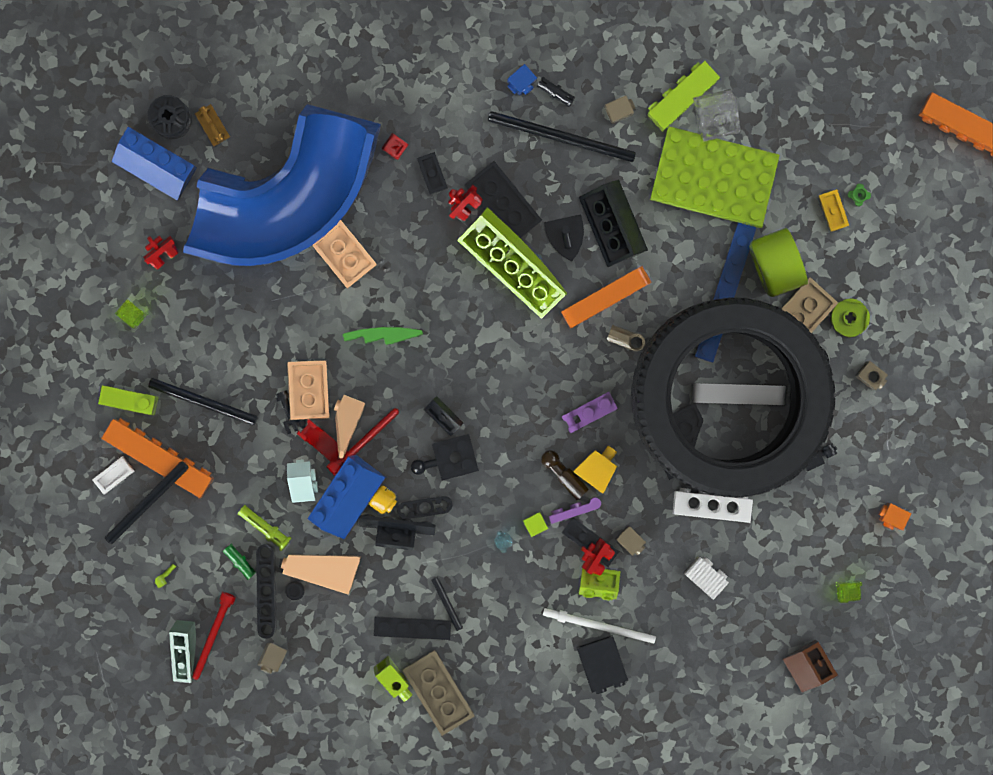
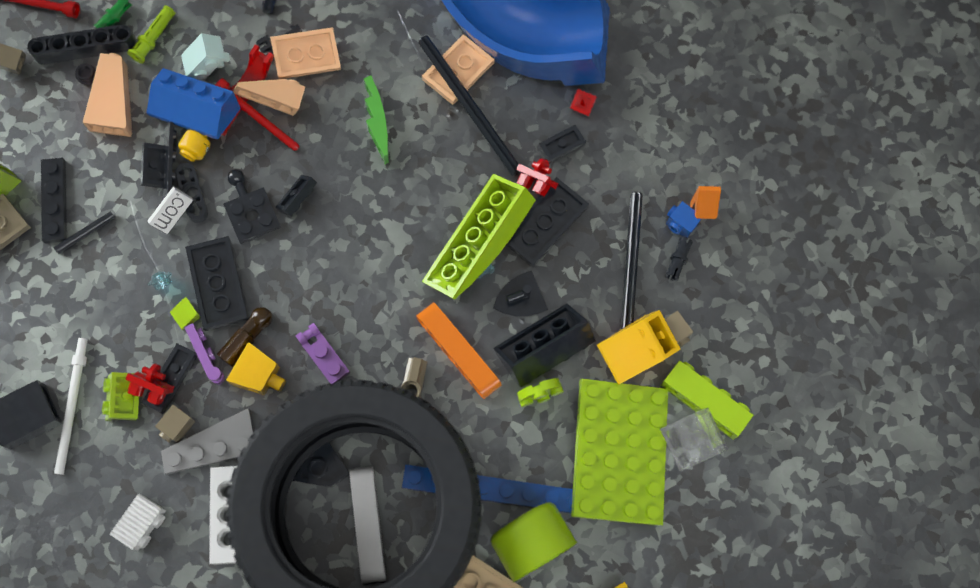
camera: 70 degrees right, 15 degrees down
none -> white tile [148,186,193,234]
none -> light grey wing [161,408,254,475]
none -> black plate [185,236,249,331]
none -> black axle [418,35,519,176]
none -> lime plate [517,378,564,407]
none -> yellow slope [597,310,681,384]
none -> orange slope [690,186,721,219]

